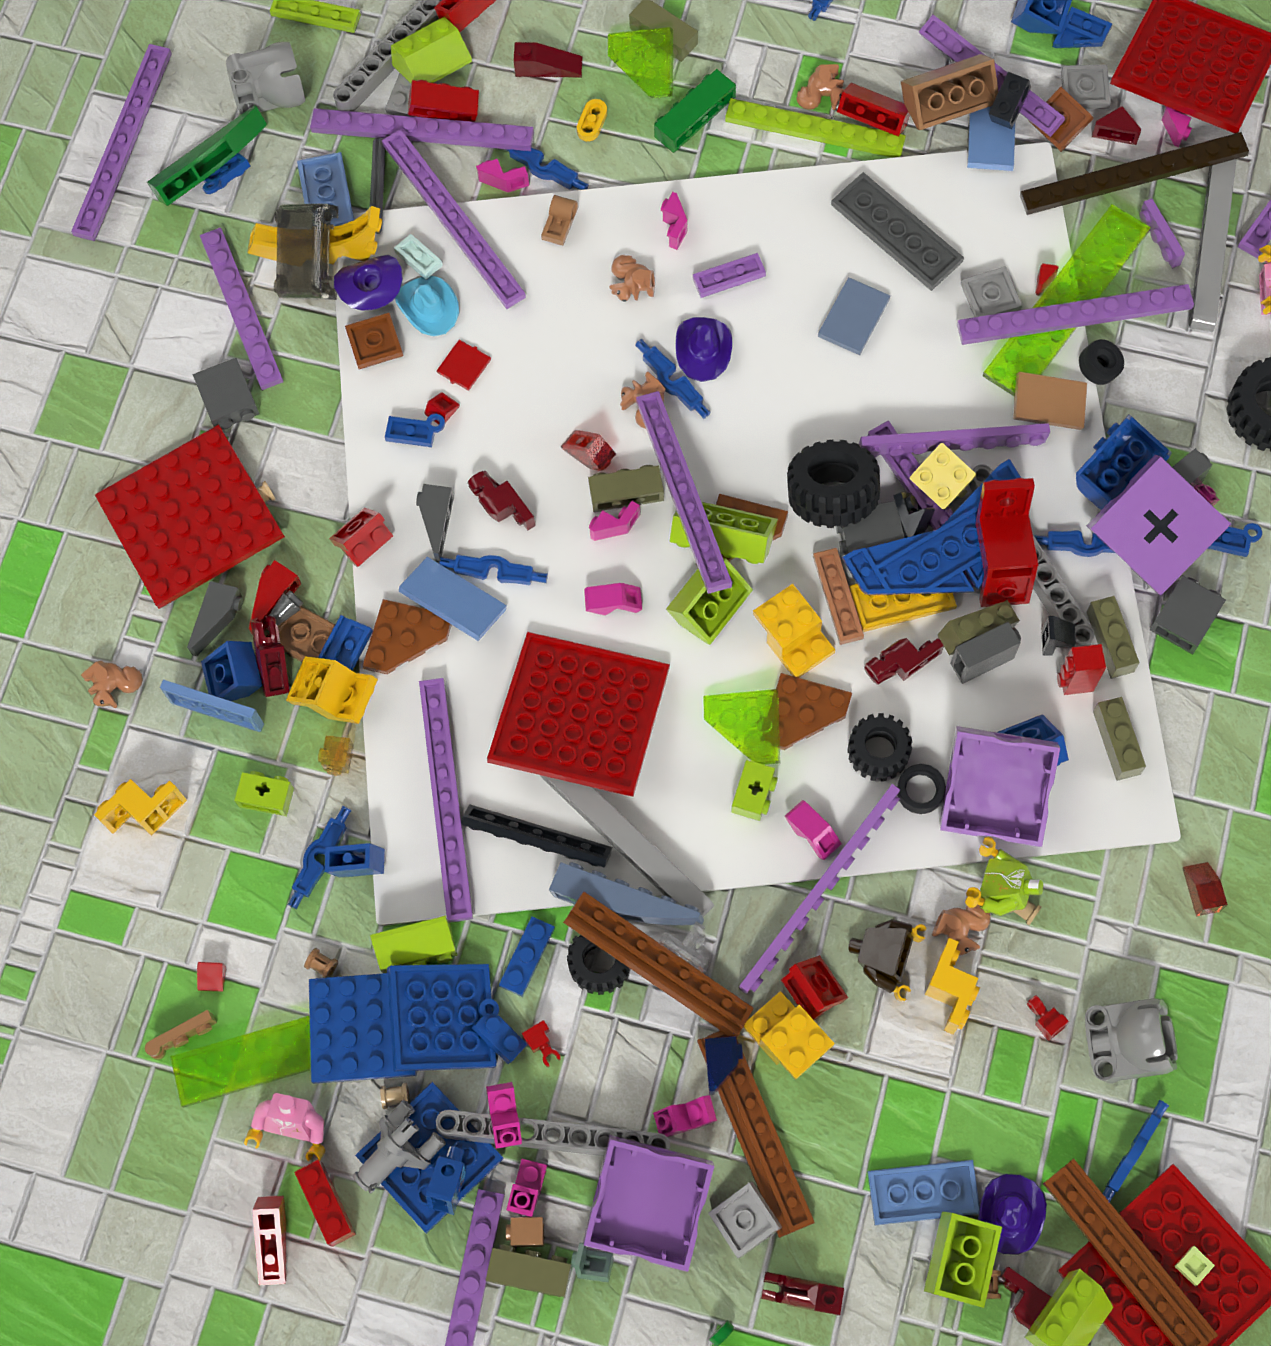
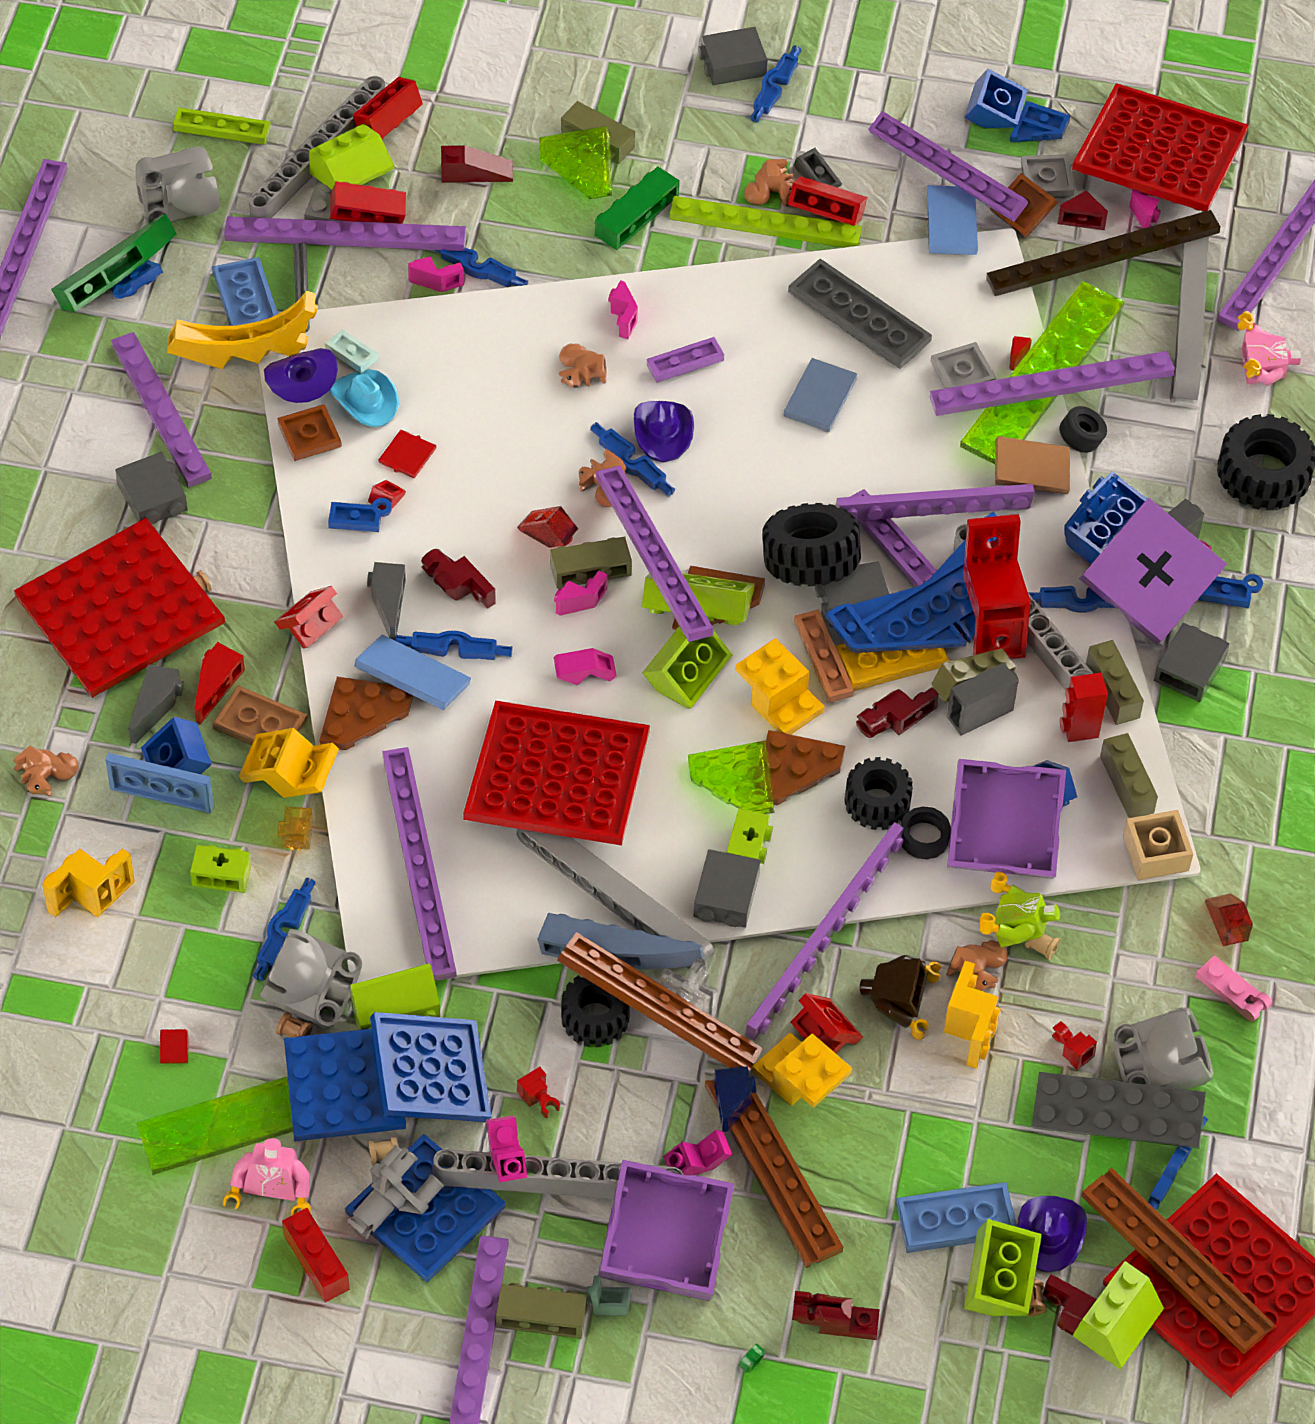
camera: 10 degrees left, 15 degrees down
medium nougat plate [145,1010,217,1060] -> none
dark red plate [251,616,290,697] -> none
slope [252,1196,286,1285] -> none
dark grey cone [268,590,304,626] -> none
clear smoke windscreen [274,203,338,300] -> none
blue plate [318,615,373,671] -> none
blue brick [324,843,385,878] -> none
medium lavender plate [382,129,526,309] -> none
blue torso [426,1146,466,1215] -> none
black plate [461,804,613,868] -> none
blue hinge [472,999,527,1064] -> none
blue plate [499,917,555,997] -> none
dark pink slope [506,1159,548,1217] -> none
medium nougat brick [506,1217,544,1247] -> none
medium nougat plate [541,195,578,246] -> none
yellow plate [577,99,607,142] -> none
light grey plate [709,1182,782,1259] -> none
dark pink slope [784,800,842,860] -> none
black slope [893,492,935,538] -> none
medium nougat slope [901,54,999,131] -> none
light yellow bracket [910,443,976,510] -> none
black brick [989,72,1031,129] -> none
black slope [1041,616,1076,656] -> none
medium lavender plate [1140,198,1185,269] -> none
yellowish green plate [1174,1246,1215,1286] -> none
none -> light grey piece [259,929,362,1030]
none -> dark grey brick [693,849,761,928]
none -> dark grey slope [793,148,842,188]
none -> dark grey plate [1032,1072,1206,1149]
none -> tan brick [1123,810,1193,880]
none -> bright pink plate [1195,955,1272,1022]

